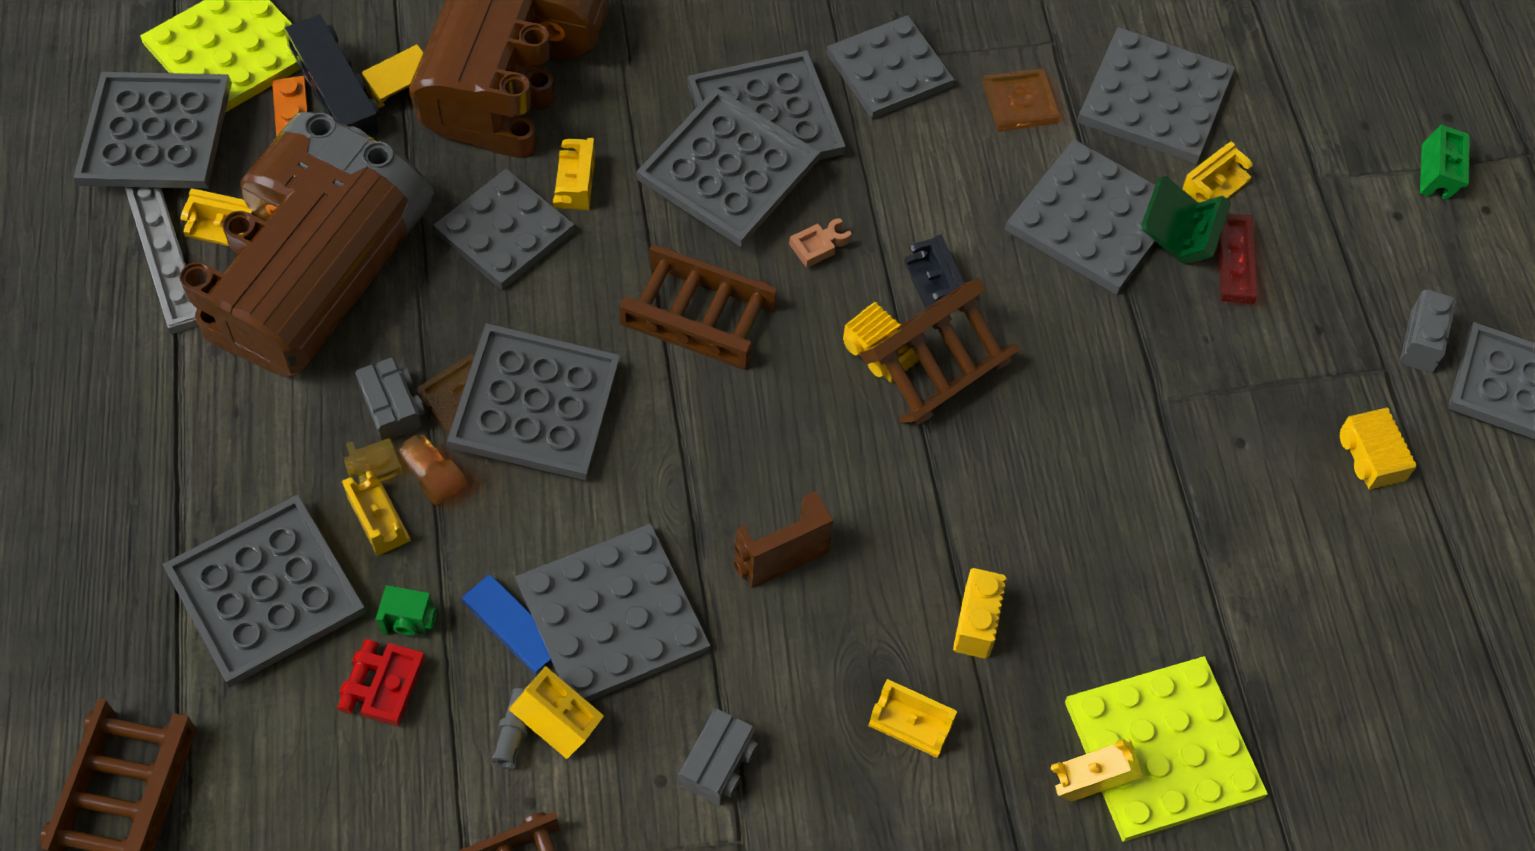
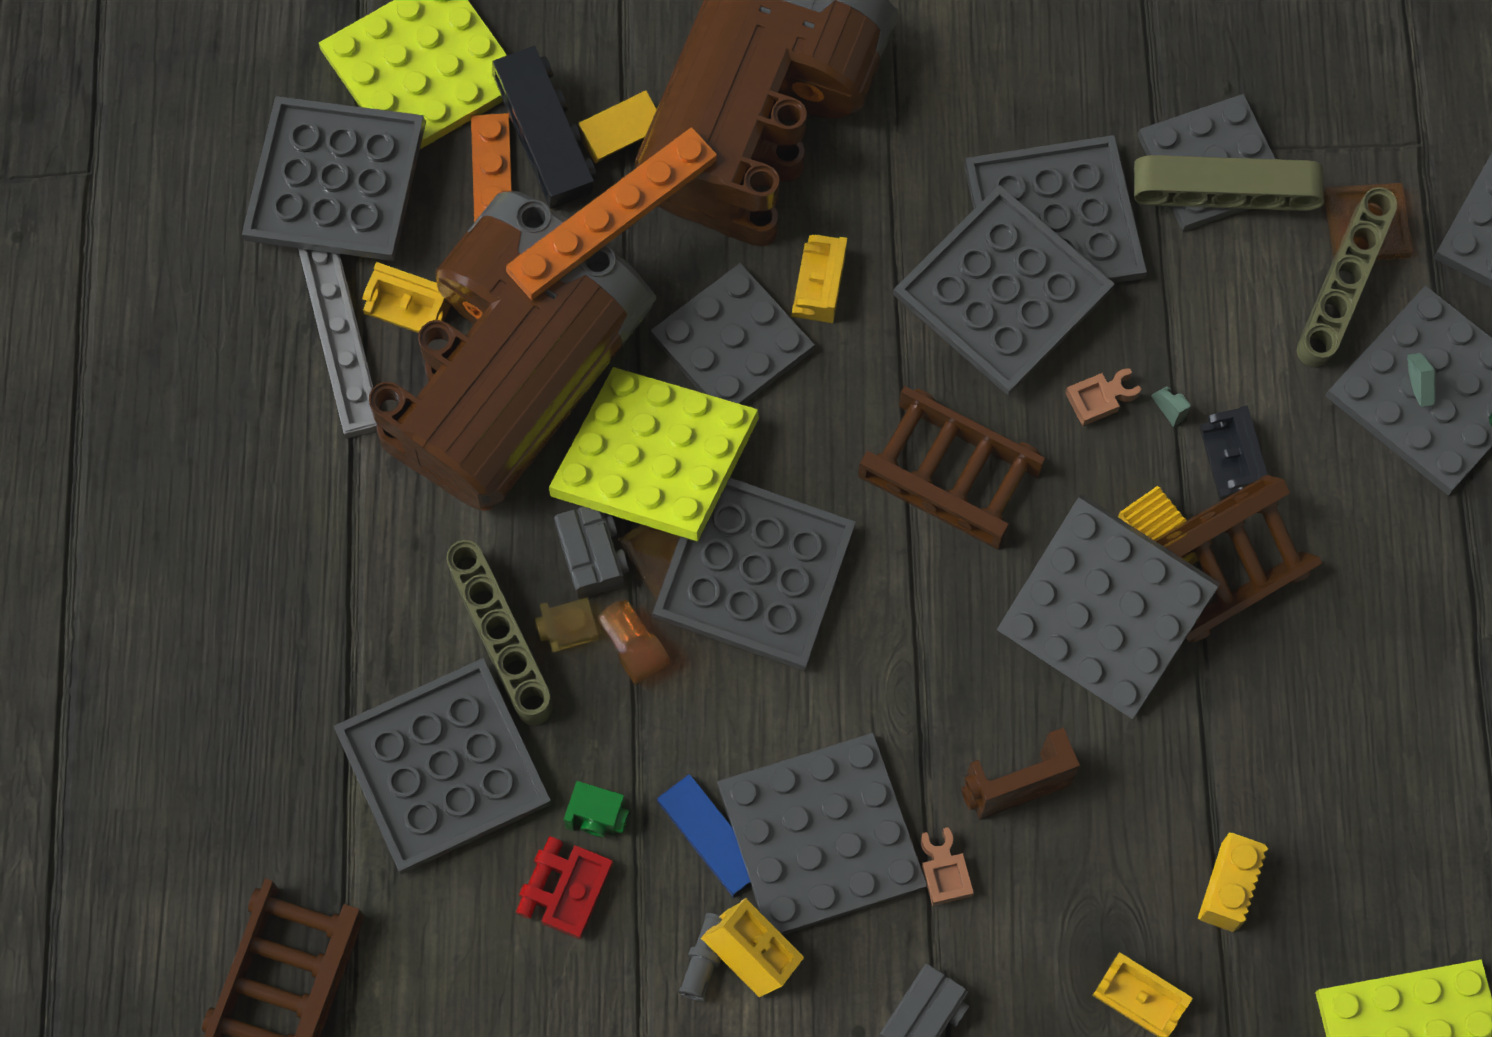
camera: 10 degrees right, 10 degrees up
yellow hinge [342,471,411,556] -> none
none -> olive beam [446,540,553,726]
none -> orange plate [506,127,717,301]
none -> neon yellow plate [549,367,759,542]
none -> nougat plate [921,827,974,906]
none -> dark grey plate [997,495,1221,719]
none -> olive beam [1134,155,1324,211]
none -> sand green tile [1151,387,1191,427]
none -> olive beam [1297,187,1397,368]
none -> sand green tile [1407,353,1436,407]

